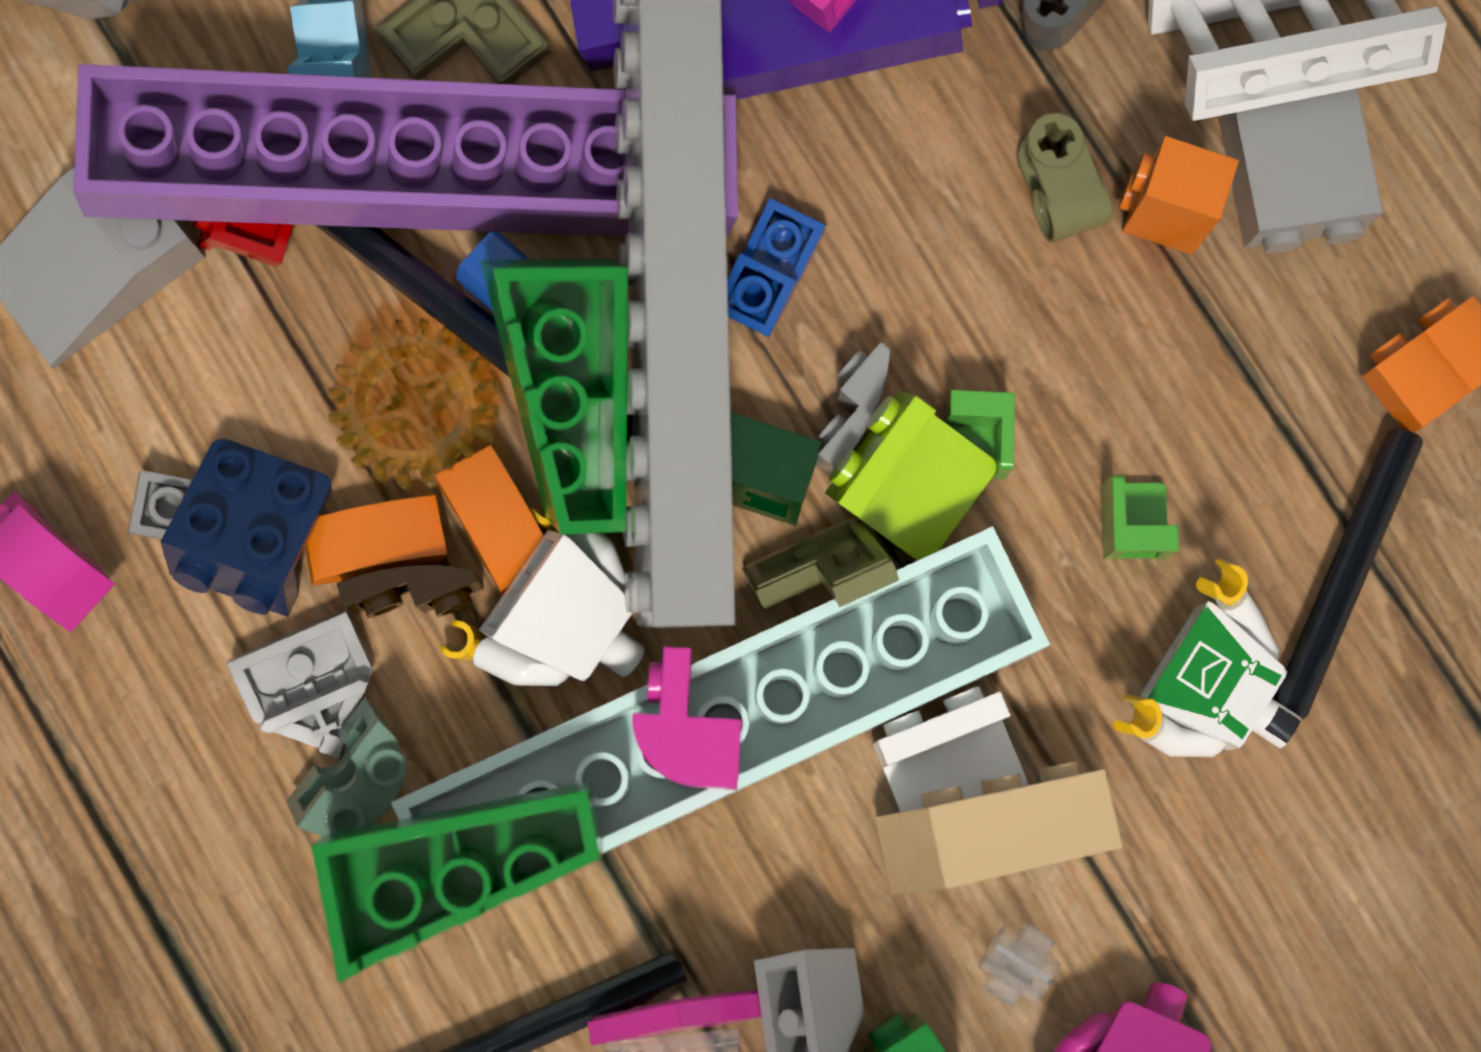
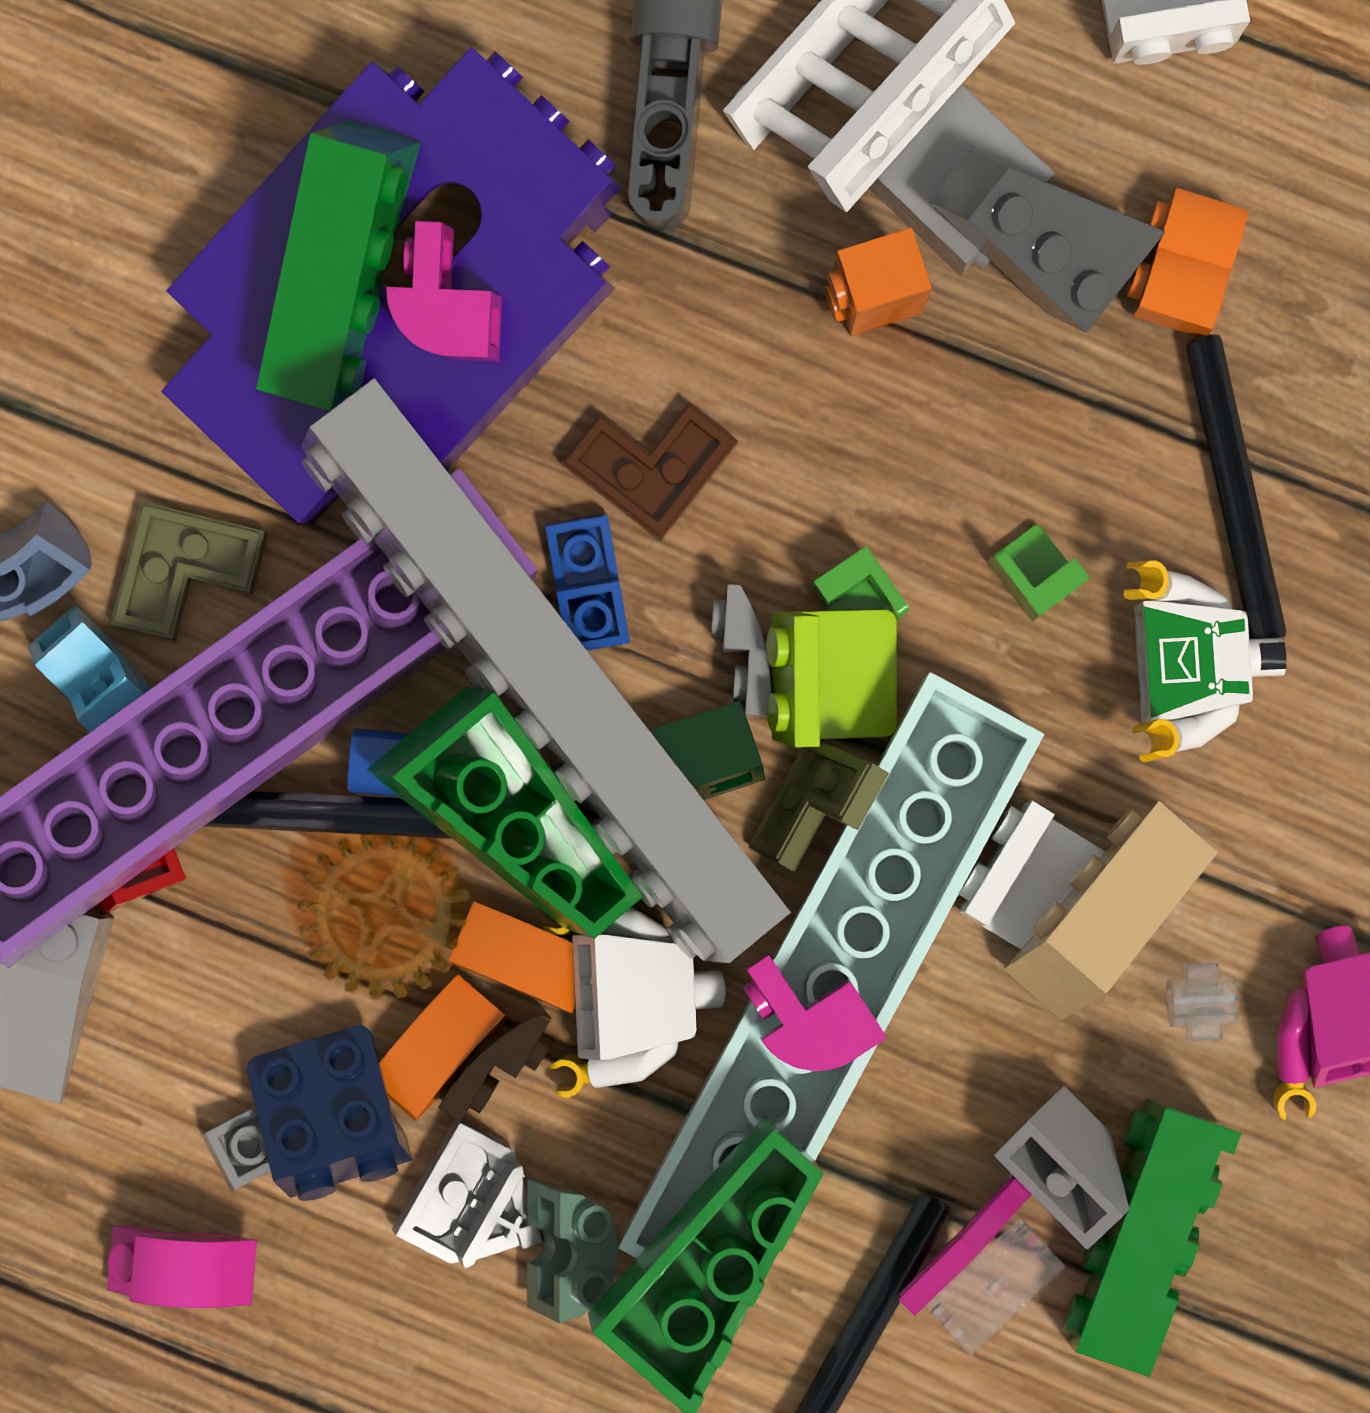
camera: 30 degrees left, 5 degrees up
olive piece [1017,113,1112,243] -> none
none -> reddish brown tile [561,402,738,542]
none -> dark grey wedge [930,151,1166,333]

